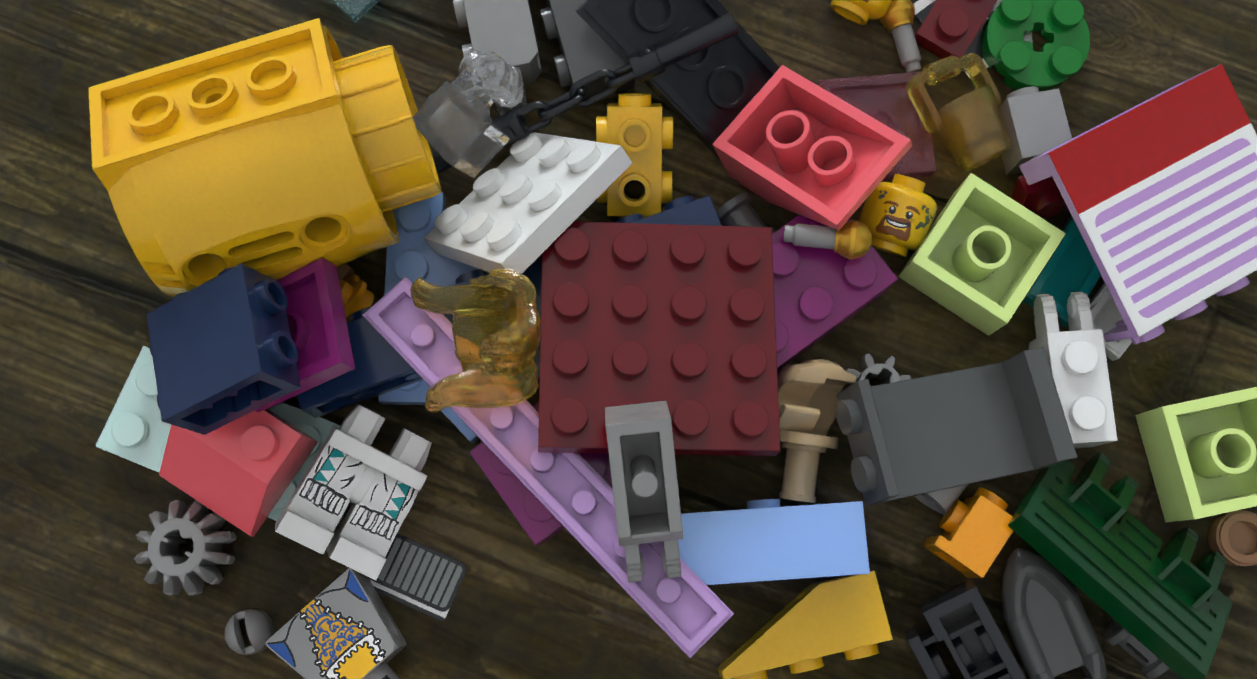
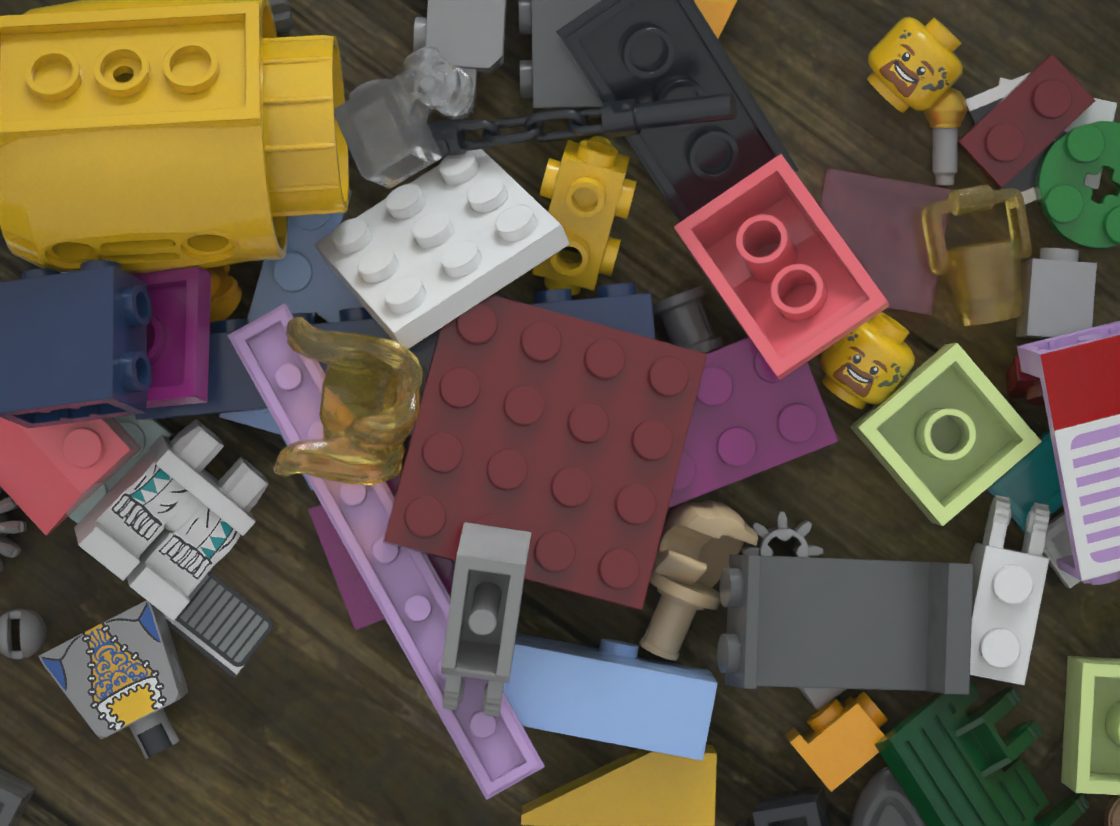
camera: 10 degrees right, 10 degrees up
piece [784,220,872,260] -> none

